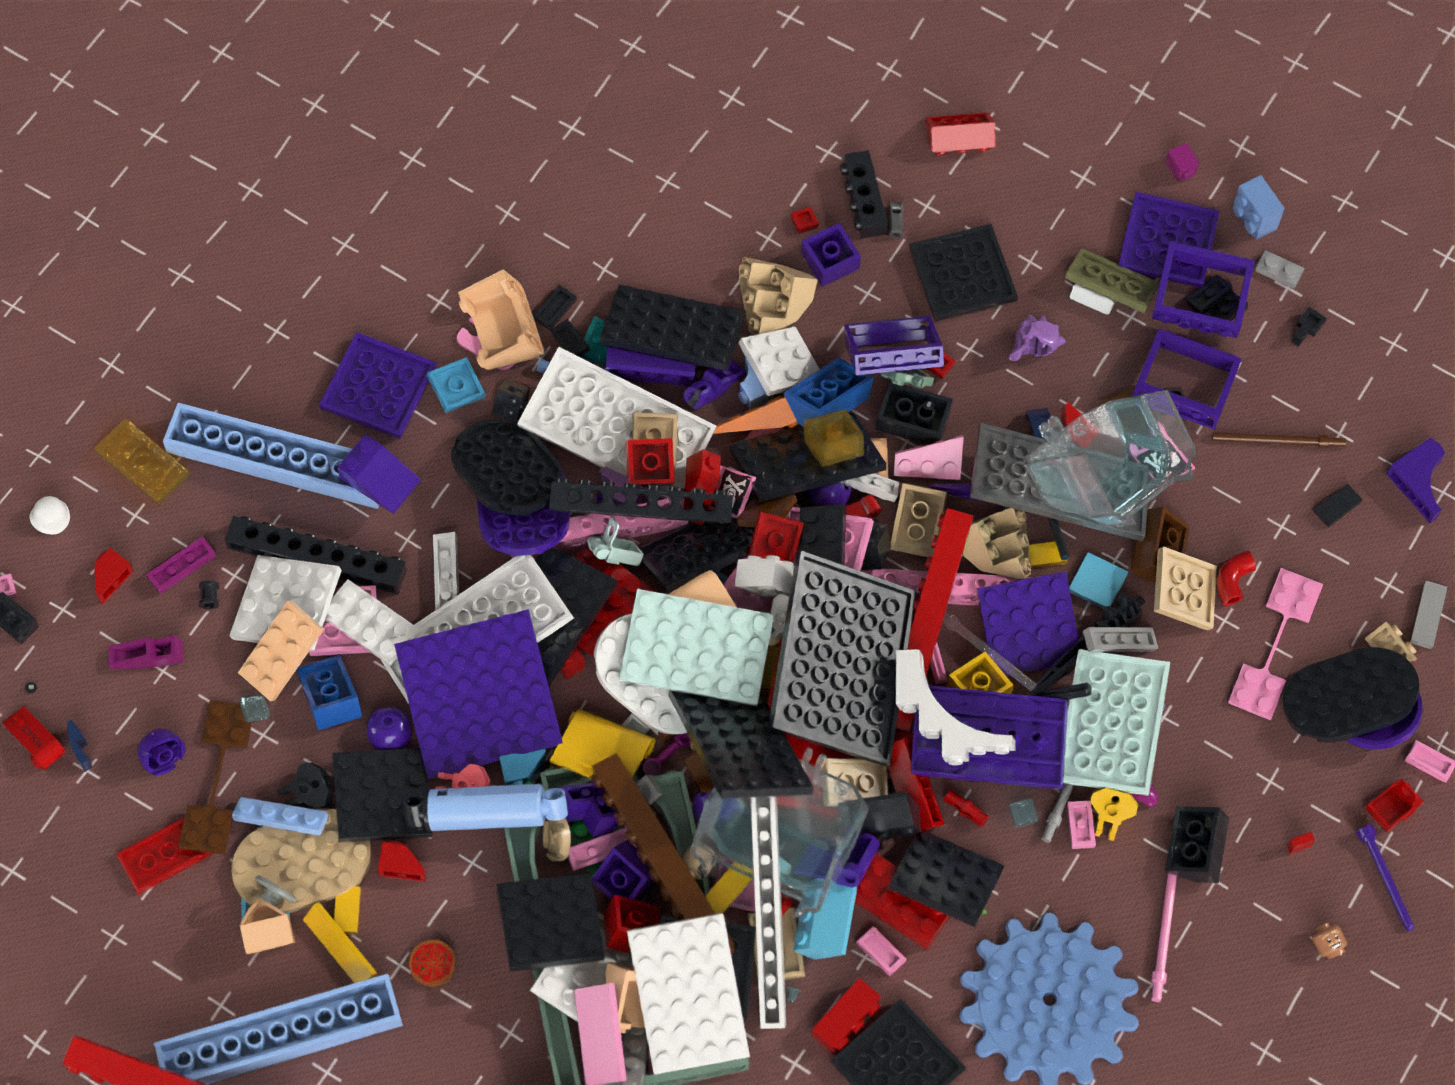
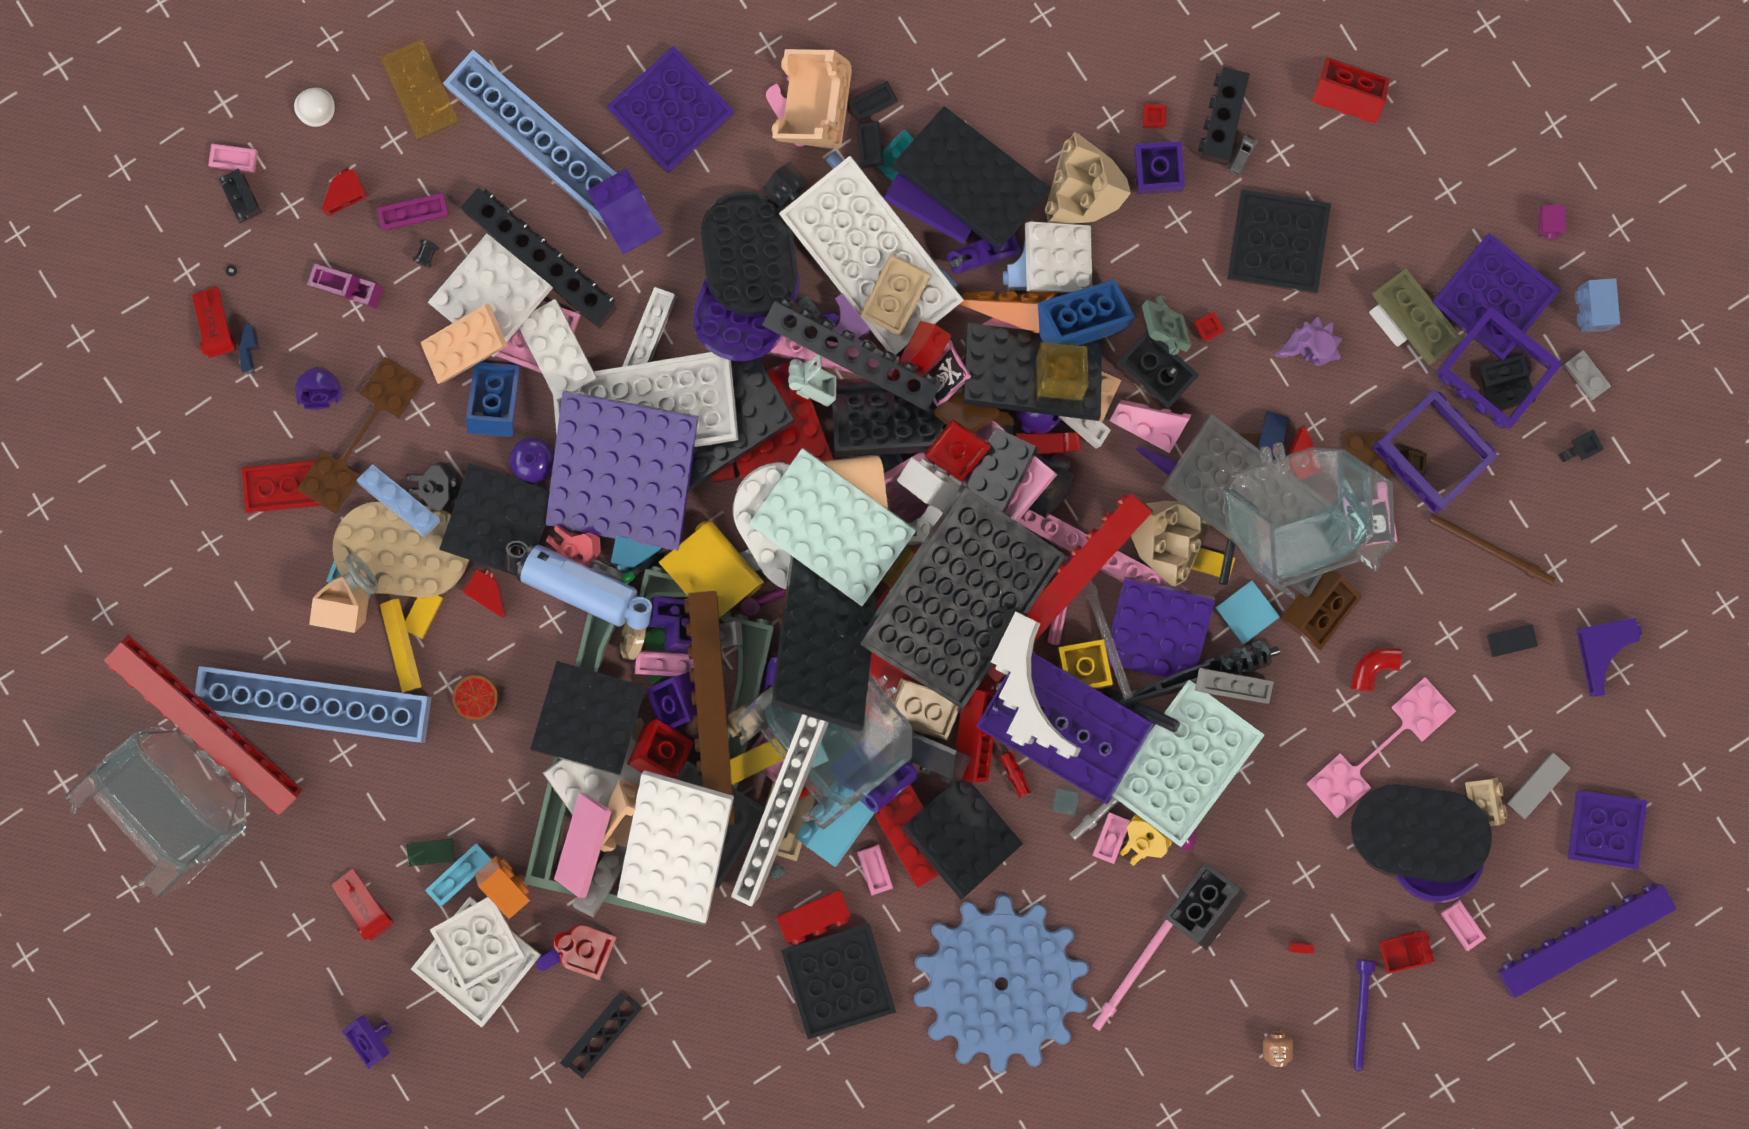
camera: 30 degrees right, 20 degrees up
clear light blue tile [240,695,270,722] -> none
dark azure tile [427,357,486,413] -> none
red brick [625,438,675,487] -> none
dark purple window [844,316,944,375] -> none
tan slope [890,483,948,557] -> none
tan plate [1154,547,1217,631] -> none

